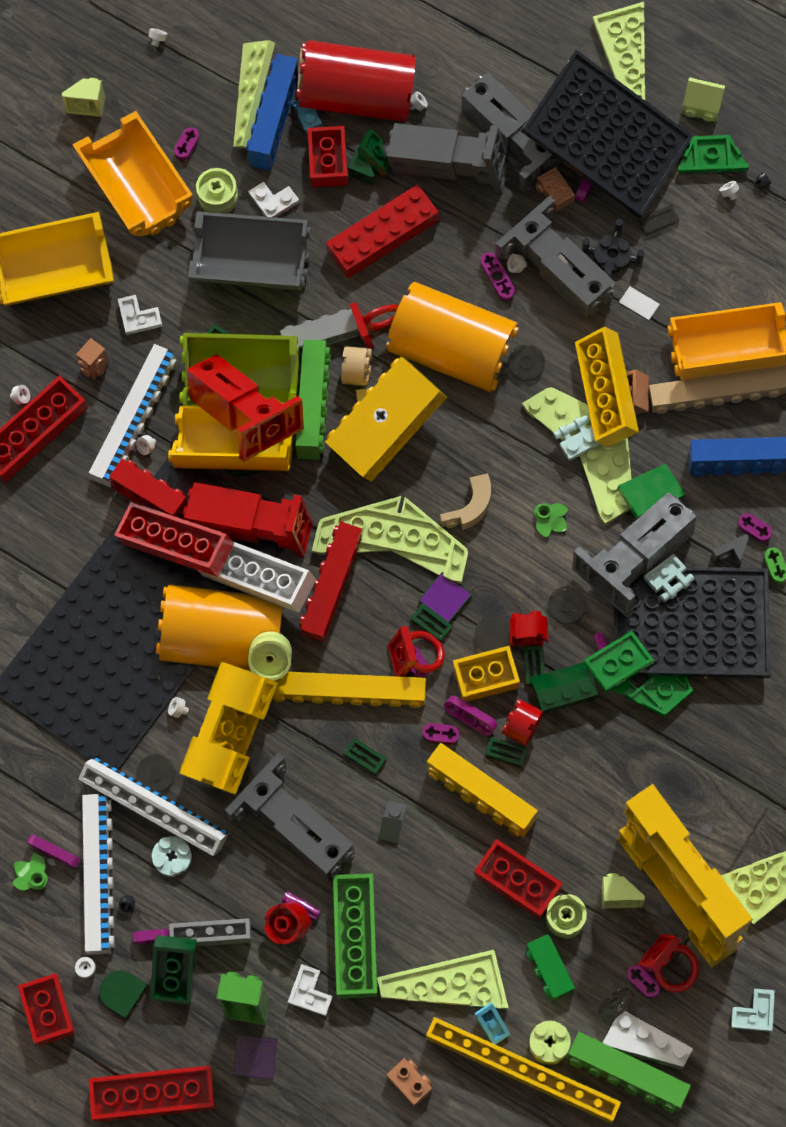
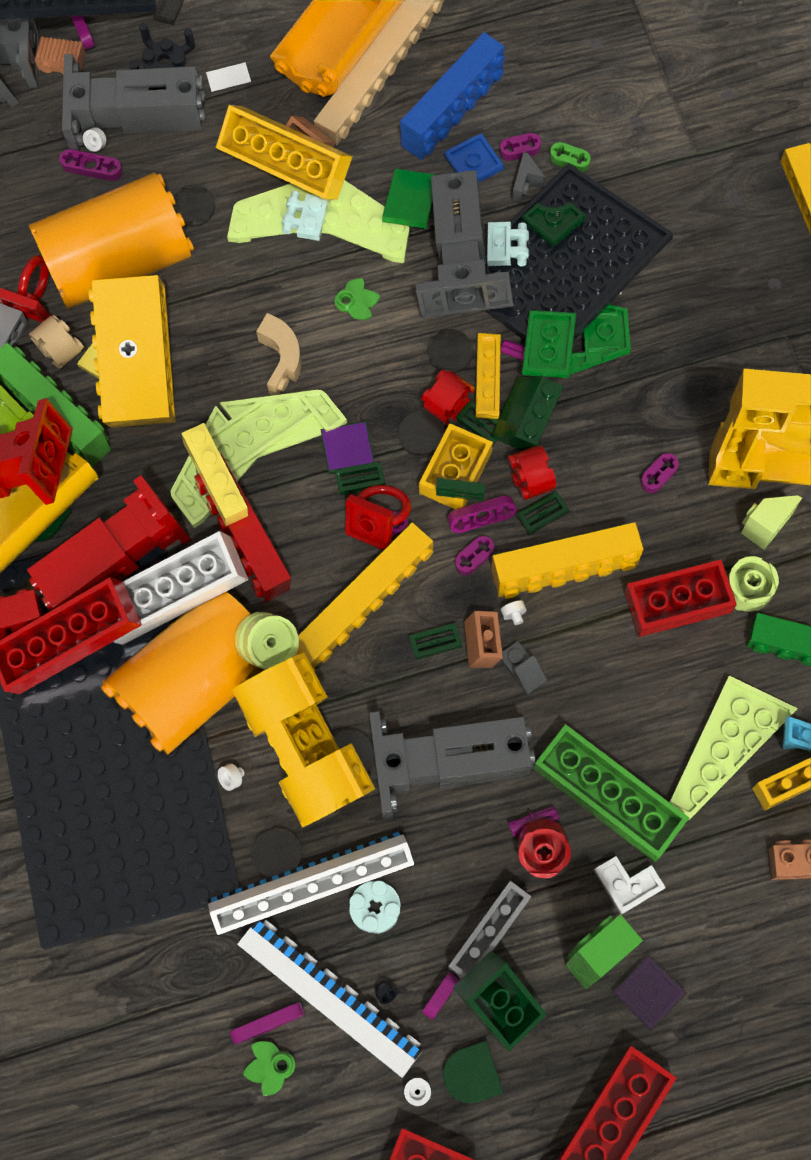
camera: 50 degrees left, 0 degrees up
none -> light yellow brick [182,423,248,526]
none -> dark green tile [436,478,486,502]
none -> blue tile [444,133,504,183]
none -> nougat brick [464,611,503,668]
none -> yellow tile [475,333,501,419]
none -> white tile [501,600,527,625]
none -> dark green tile [522,202,586,247]
none -> magenta beam [641,453,679,493]

